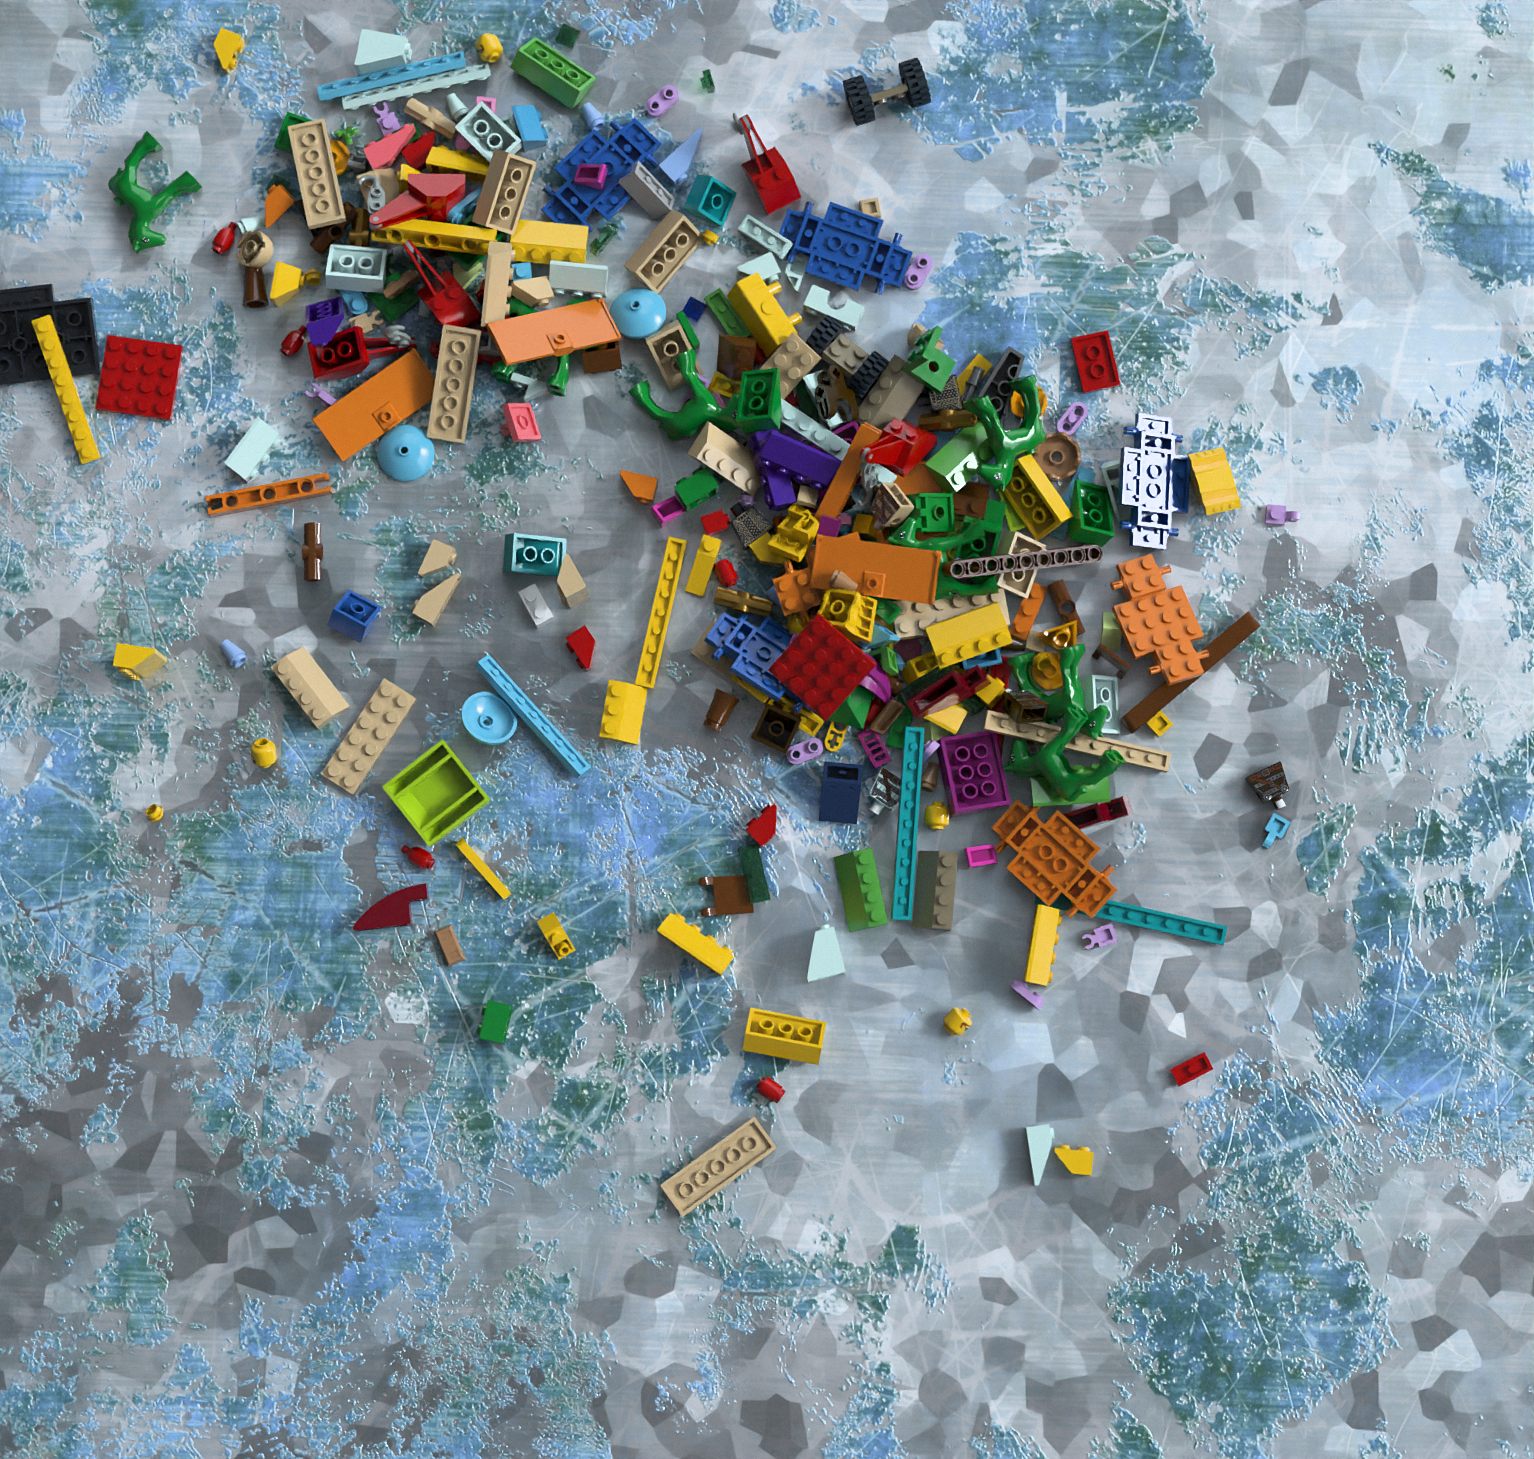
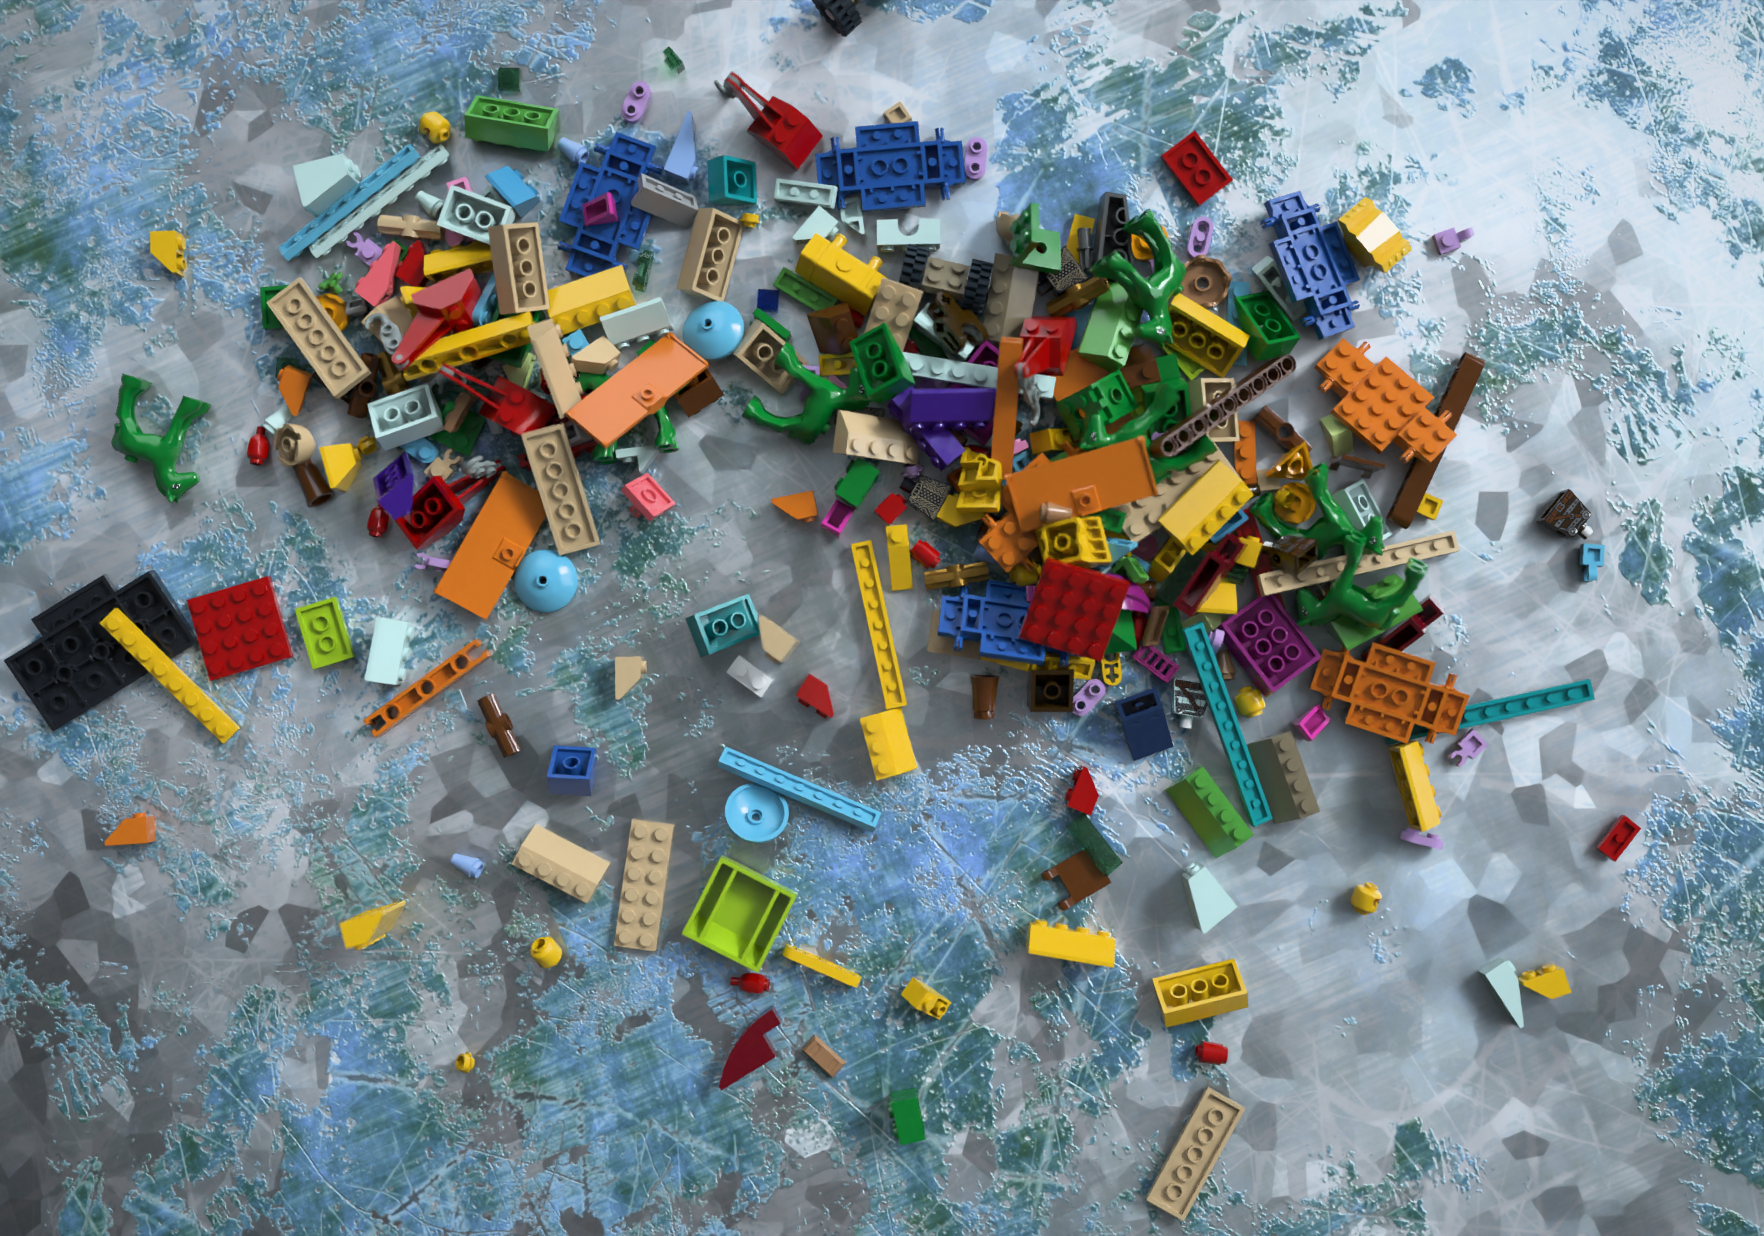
camera: 25 degrees left, 5 degrees up
tan slope [412,573,462,626] -> none
tan tile [796,485,818,508] -> none
magenta tile [817,515,842,537] -> none
torso [871,483,914,531] -> none
none -> lime plate [295,597,356,670]

